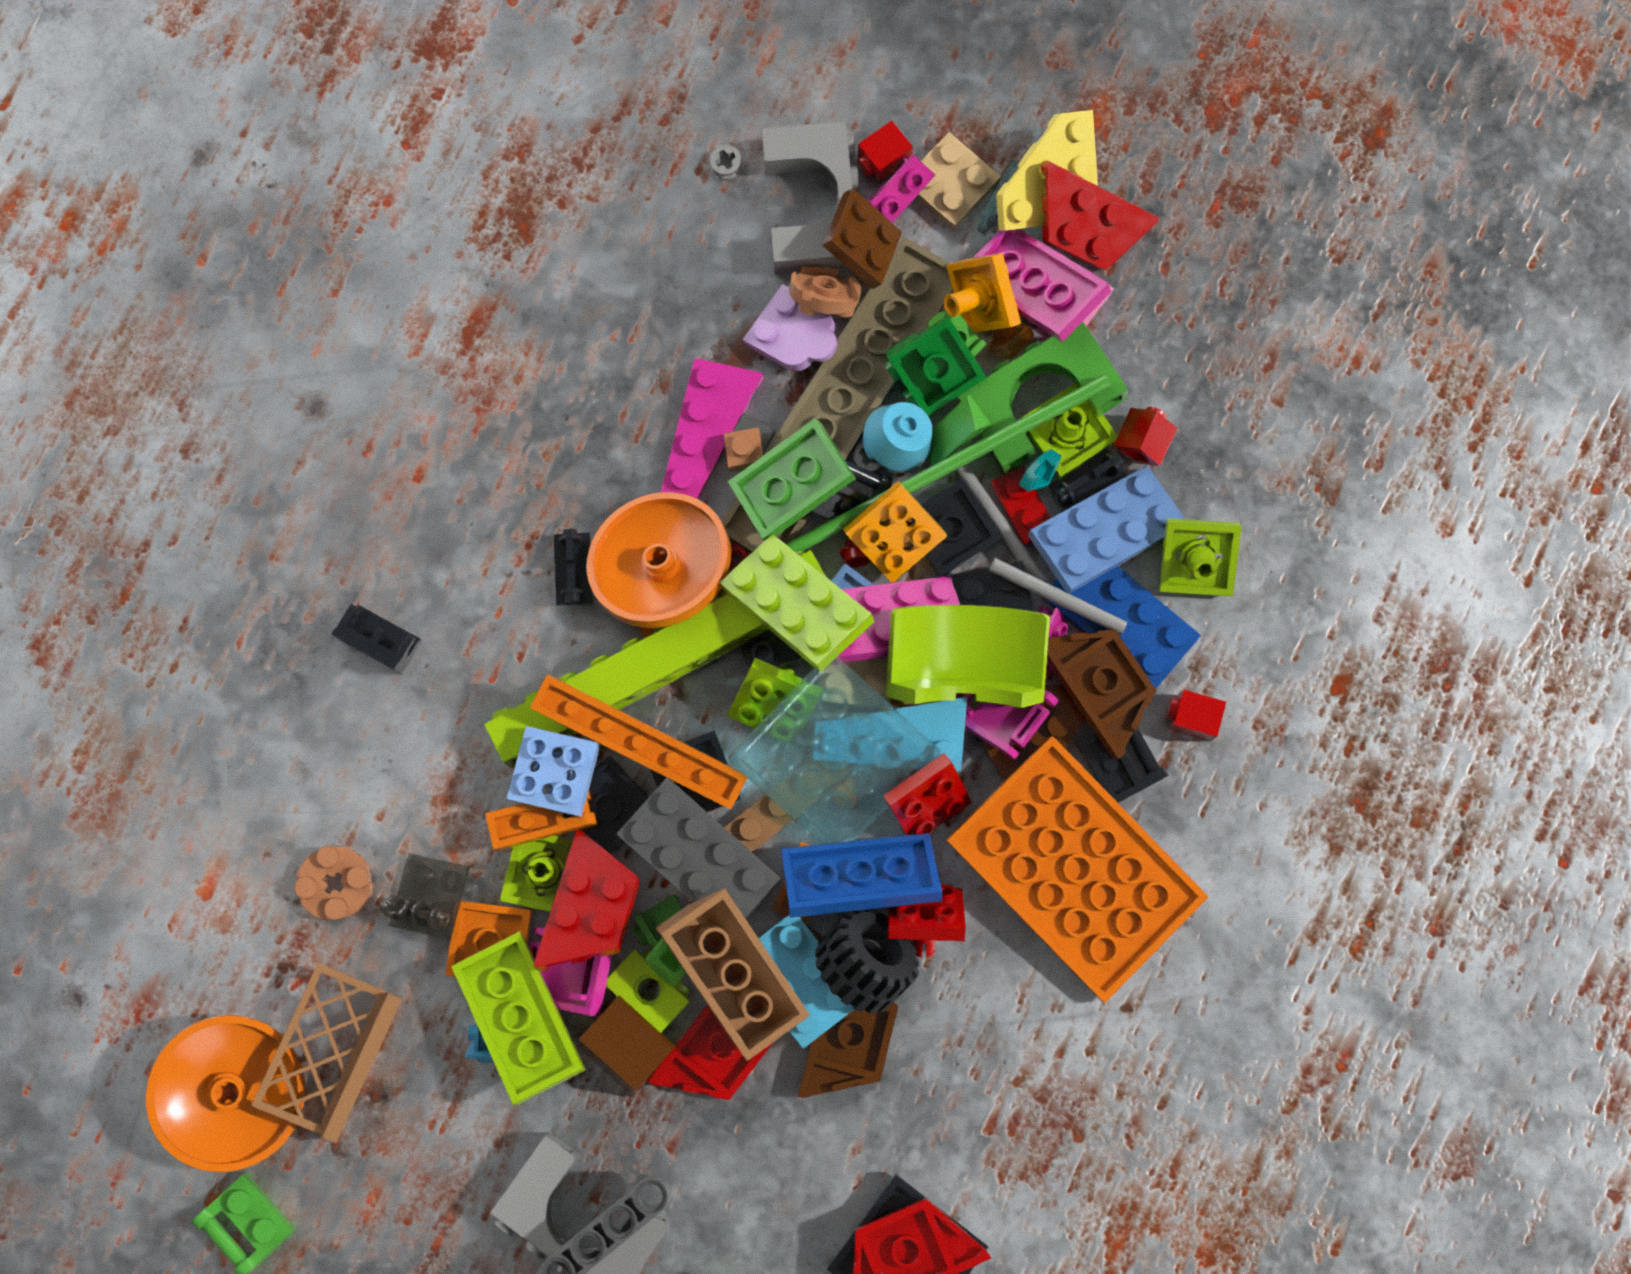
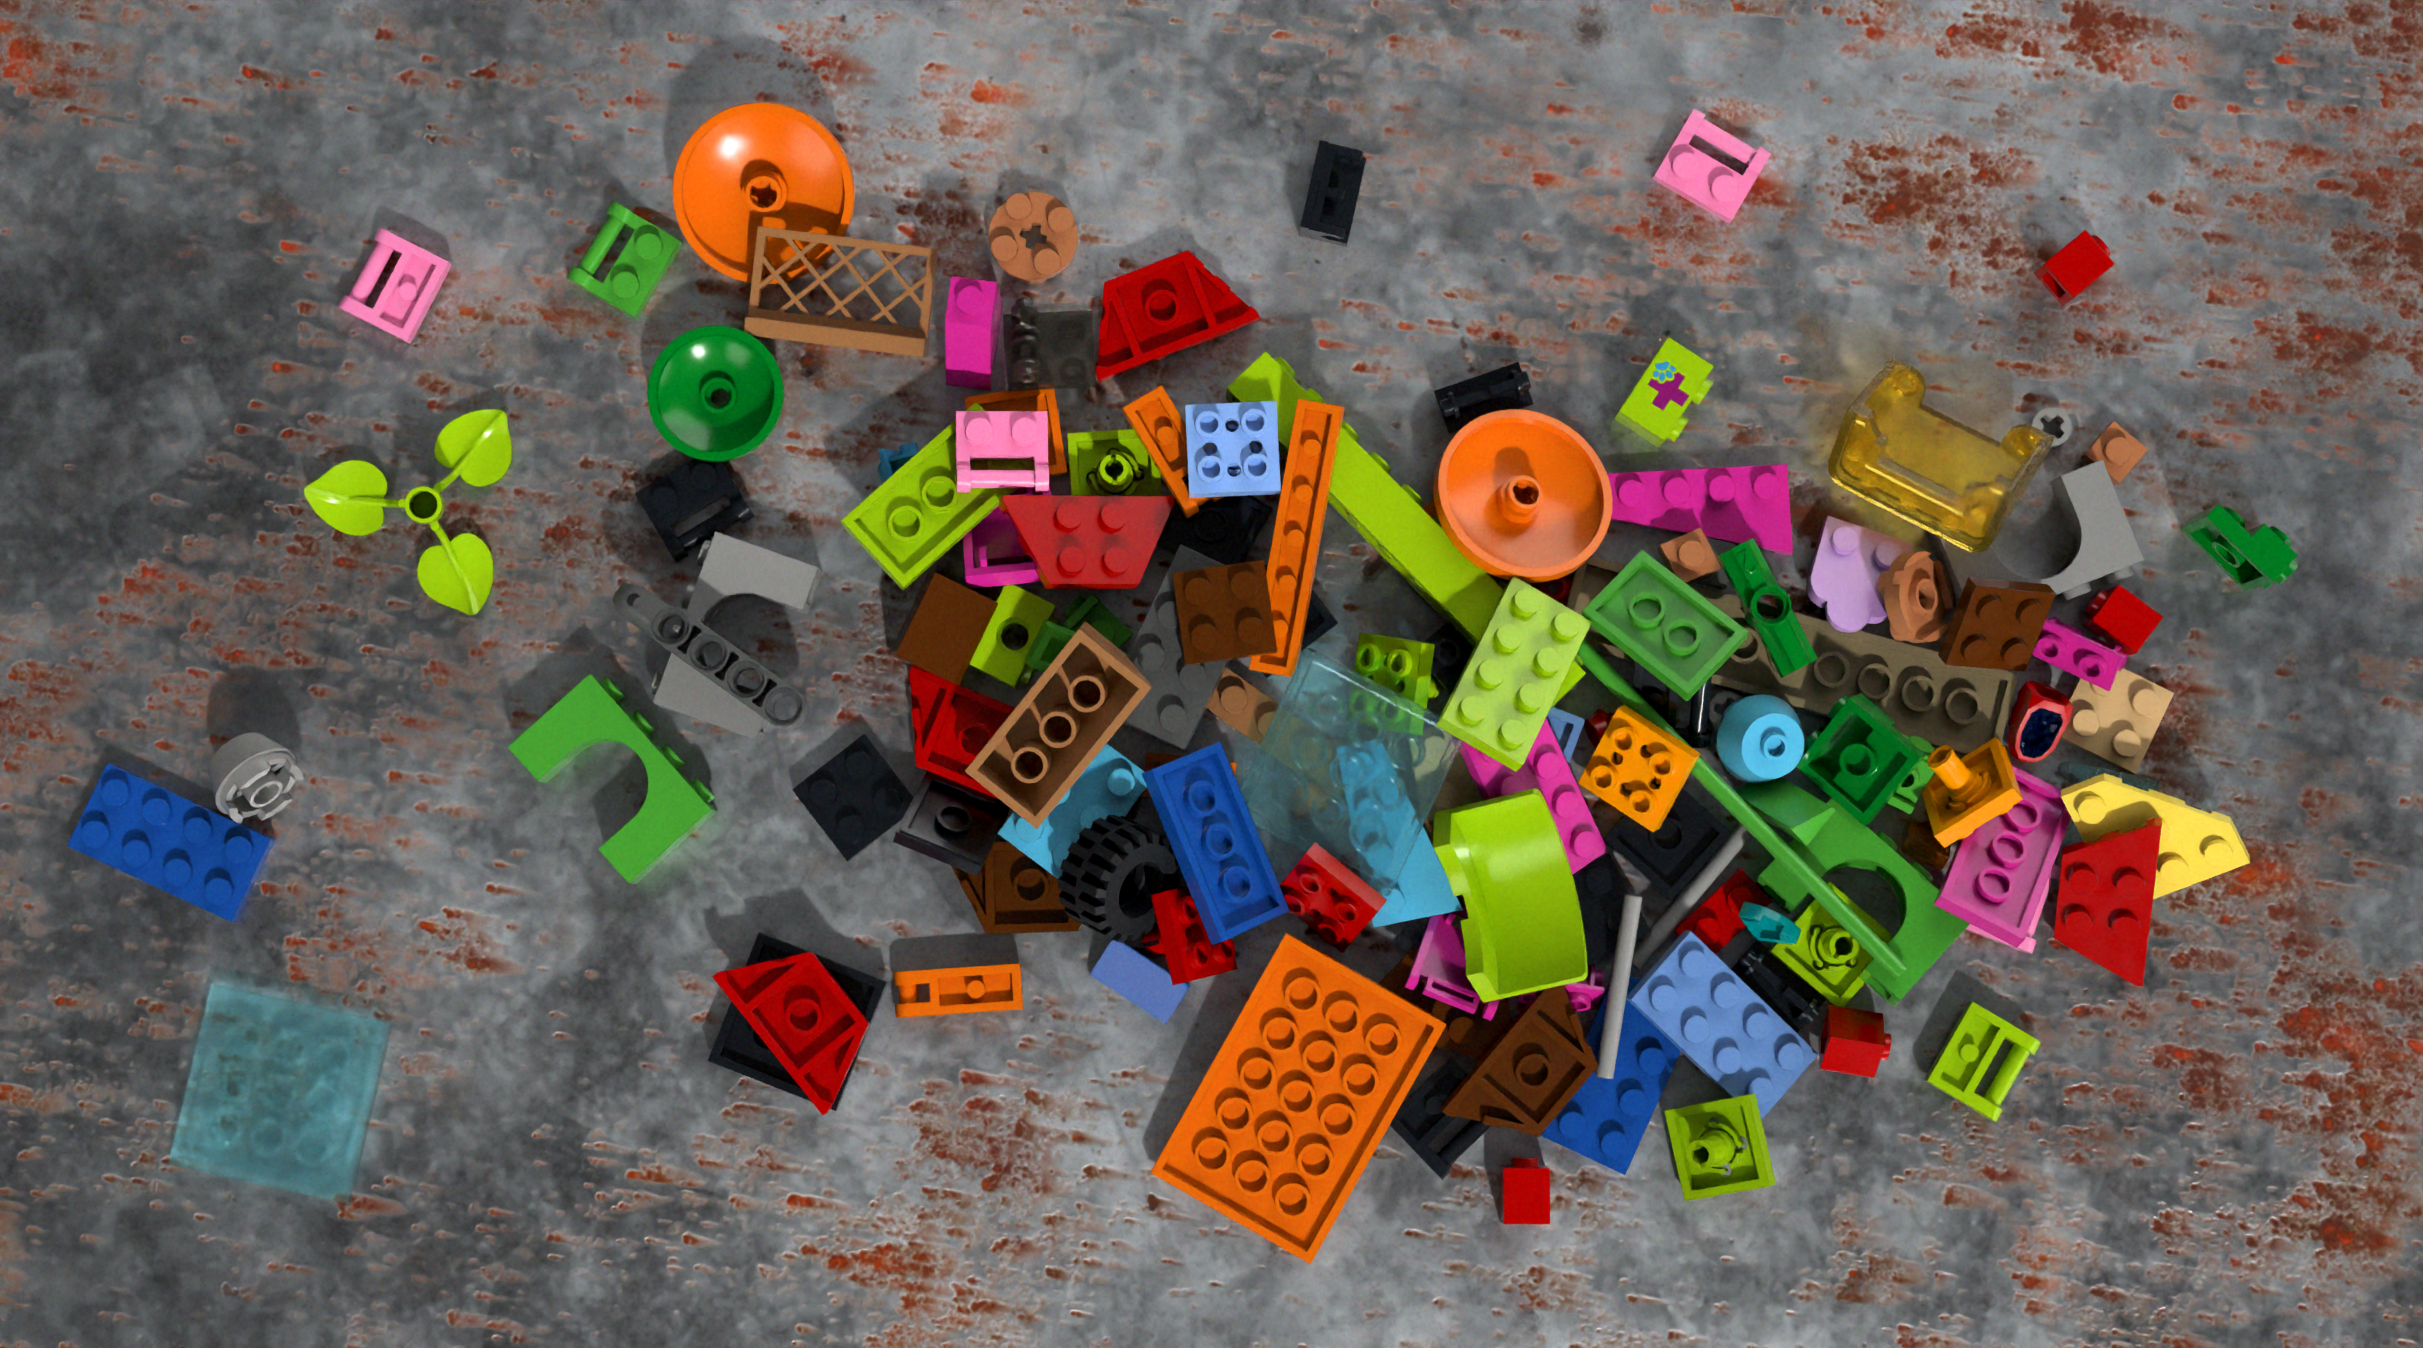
camera: 70 degrees right, 5 degrees up
none -> black plate [635,458,755,563]
none -> green dish [647,325,785,462]
none -> black plate [792,734,913,862]
none -> black plate [893,771,1010,876]
none -> orange plate [893,963,1024,1018]
none -> dark pink slope [945,276,1003,391]
none -> bright pink plate [955,411,1049,493]
none -> slope [1089,939,1190,1024]
none -> red wing [1096,250,1260,383]
none -> reddish brown plate [1172,560,1277,666]
none -> lime brick [1614,337,1714,448]
none -> bright pink plate [1652,108,1771,224]
none -> green piece [1717,538,1818,678]
none -> clear yellow windscreen [1828,356,2055,553]
none -> lime plate [1924,1001,2041,1122]
none -> red rock [2006,681,2073,763]
none -> red brick [2034,230,2115,307]
none -> nougat plate [2081,421,2148,486]
none -> green plate [2180,504,2298,591]

